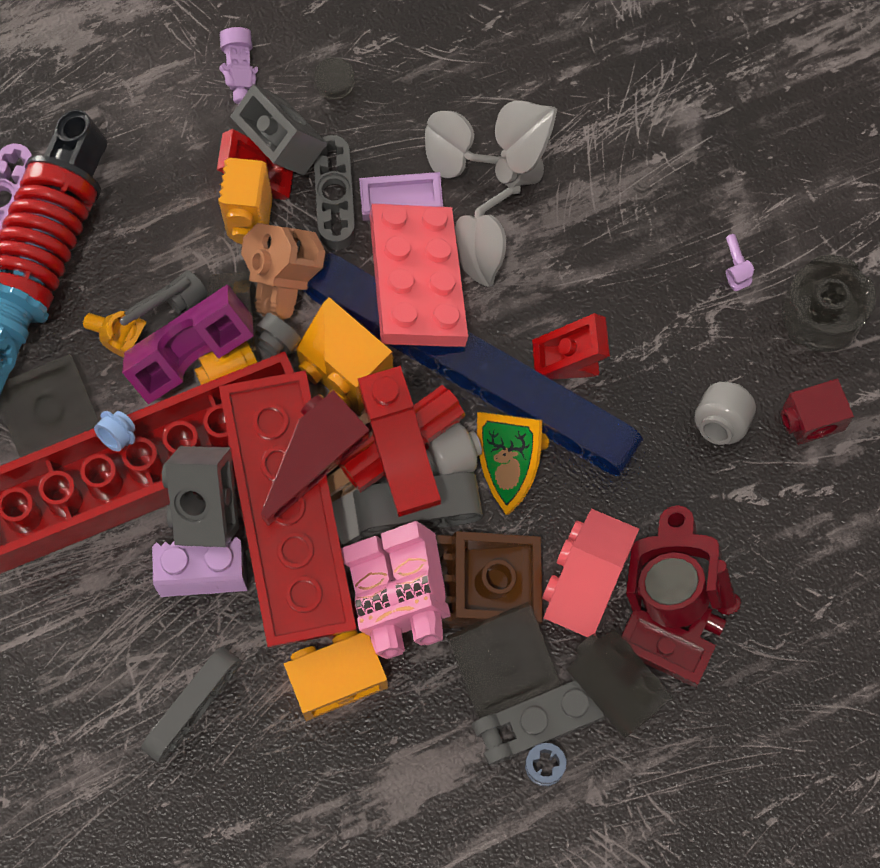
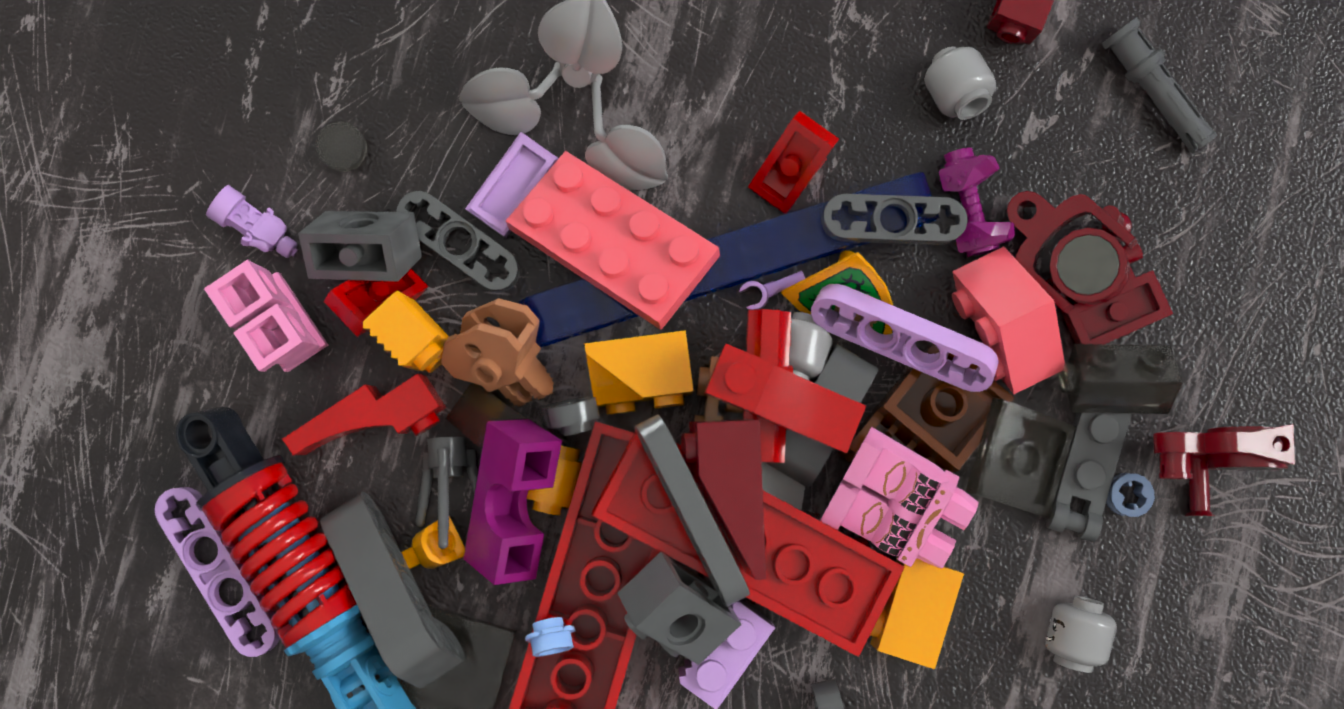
camera: 55 degrees left, 15 degrees up
none -> bright pink hips [204,260,328,372]
none -> red slope [282,373,447,455]
none -> dark grey beam [320,491,466,688]
none -> dark grey beam [635,414,750,607]
none -> lavender hand [739,271,805,310]
none -> lavender beam [811,283,999,392]
none -> dark grey beam [821,194,967,245]
none -> magenta piece [939,147,1015,257]
none -> light grey head [1045,595,1117,673]
none -> dark grey pin [1101,17,1217,153]
none -> dark red piece [1153,424,1295,516]

